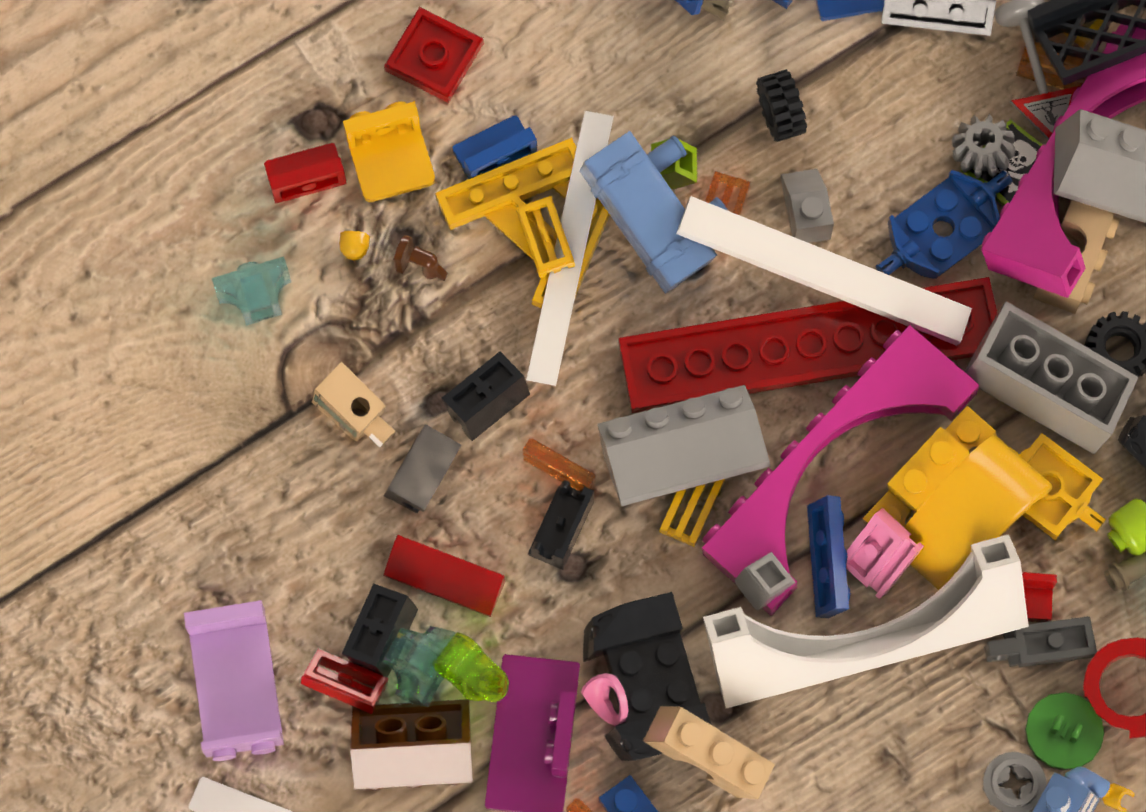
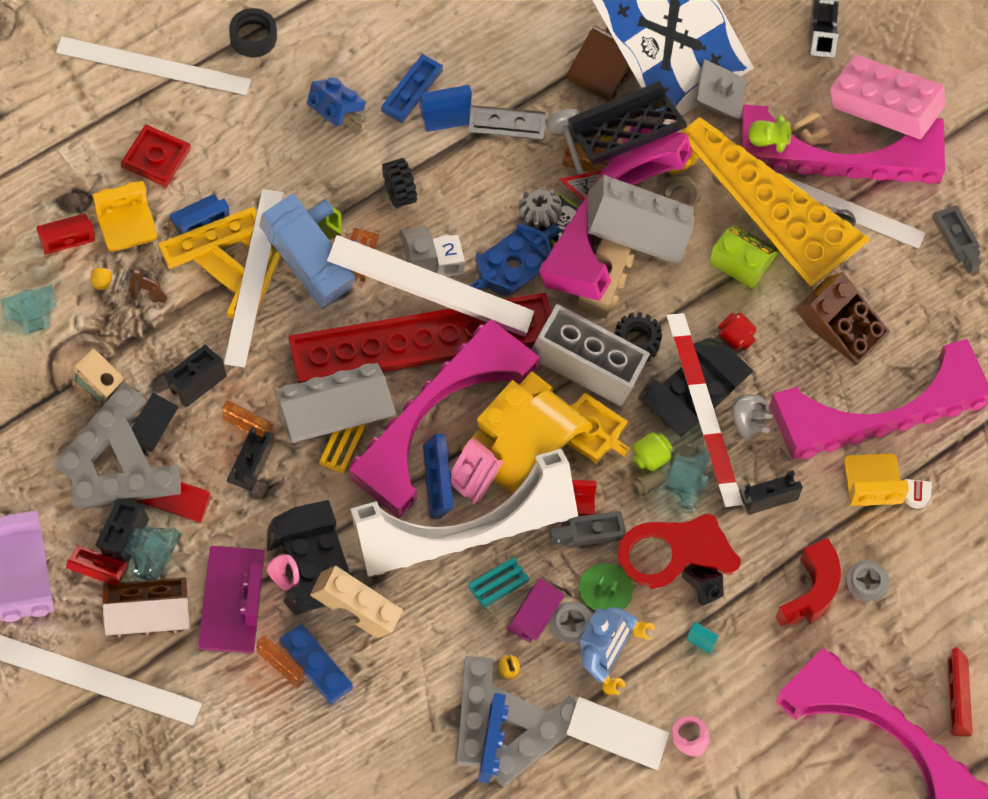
camera: 10 degrees left, 10 degrees down
clear neon green piece [432,632,509,702] -> none
yellow tile [516,196,575,278] -> none
light grey slope [735,552,795,610] -> none
none -> light grey plate [53,382,181,509]
none -> white brick [433,235,465,277]
none -> teal tile [468,557,529,609]
none -> magenta hinge [506,578,565,643]

